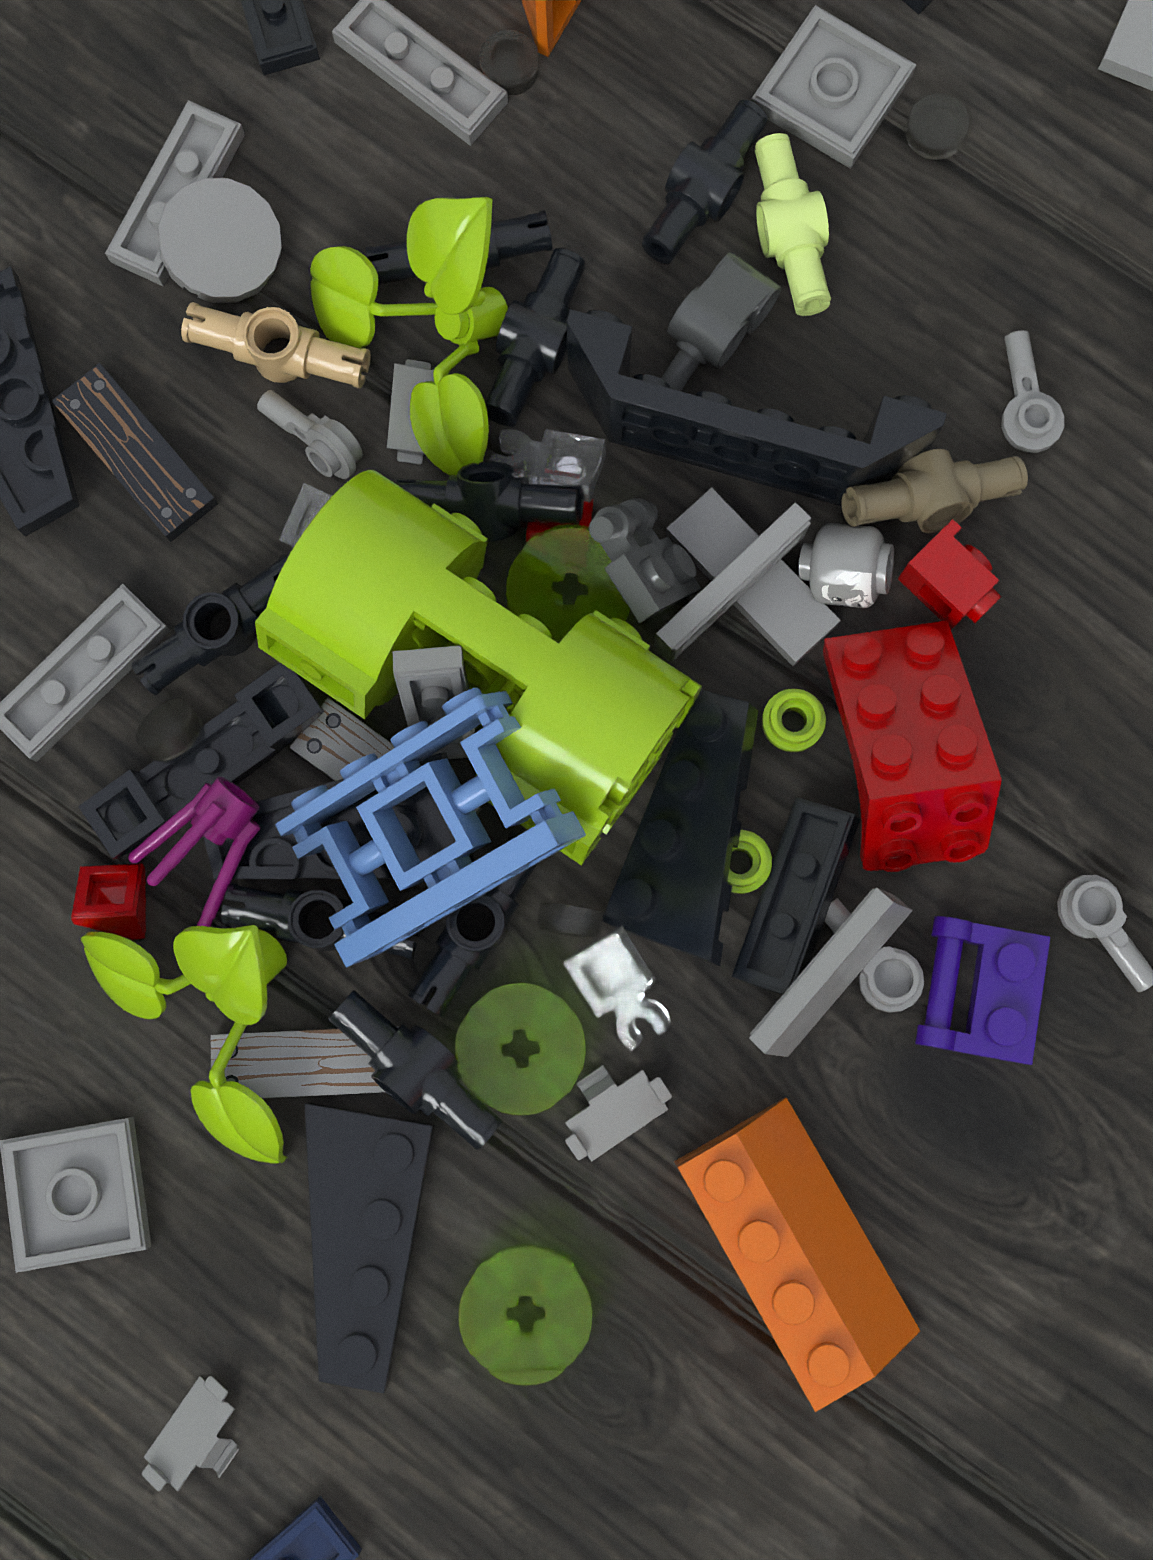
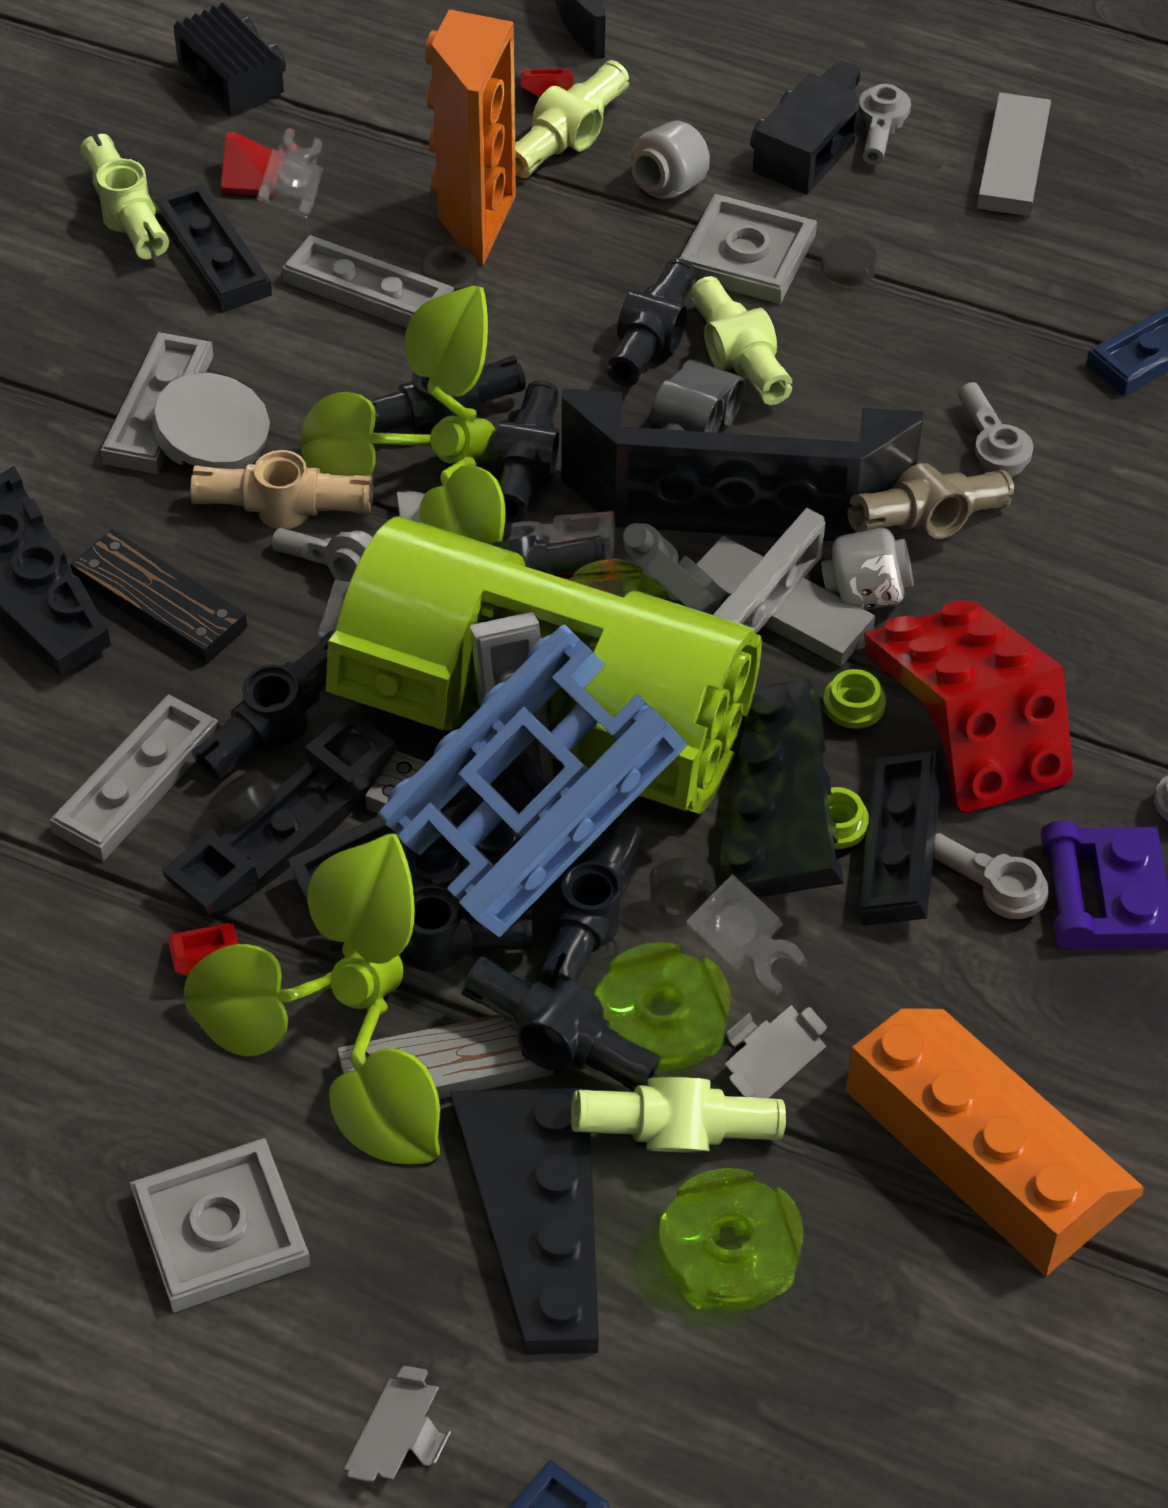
camera: 15 degrees left, 30 degrees down
magenta plant [129,776,261,927] -> none
light grey tile [749,887,913,1057] -> none
red brick [898,519,1002,630] -> none
none -> yellowish green pin [571,1077,786,1153]

